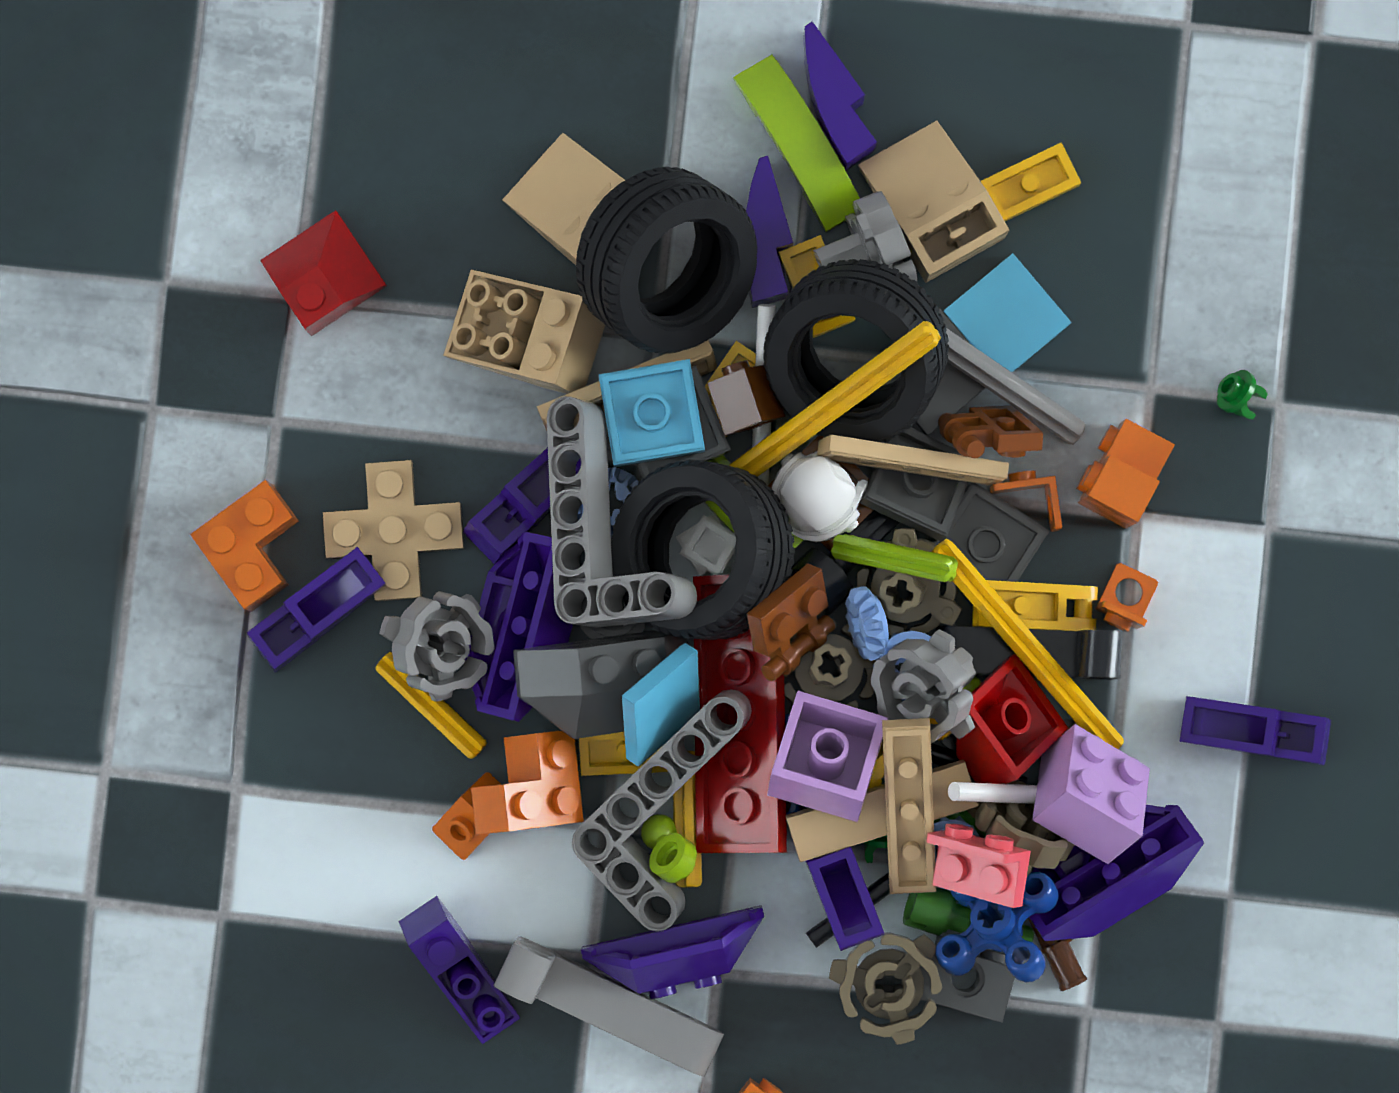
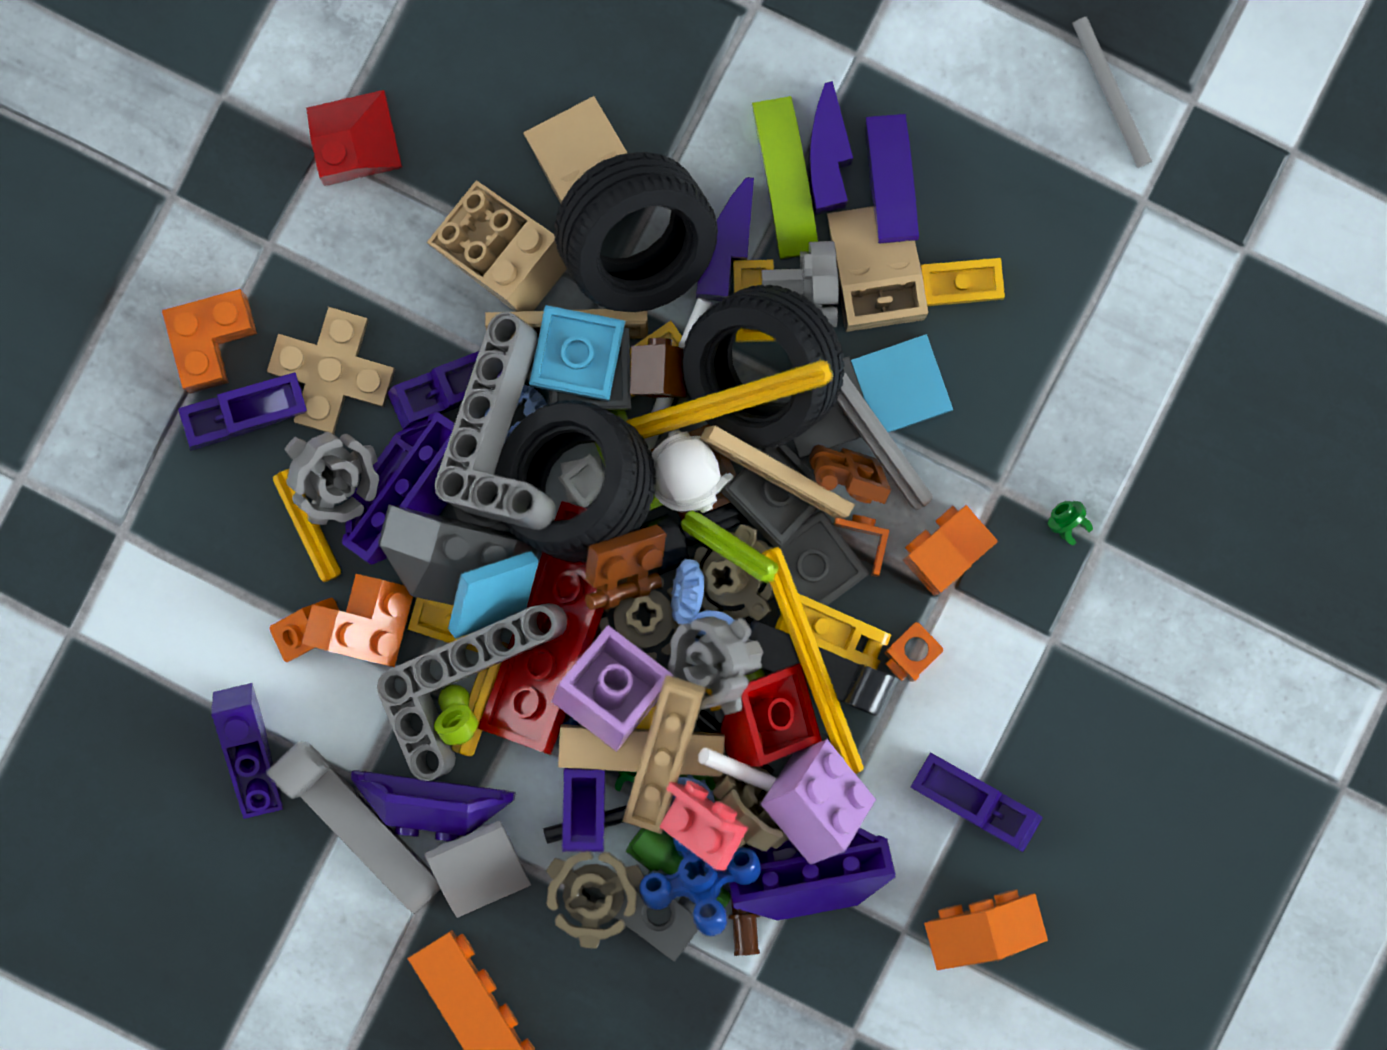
camera: 15 degrees right, 0 degrees up
none -> light grey slope [424,821,531,918]
none -> dark purple slope [865,114,919,244]
none -> orange brick [924,889,1048,971]

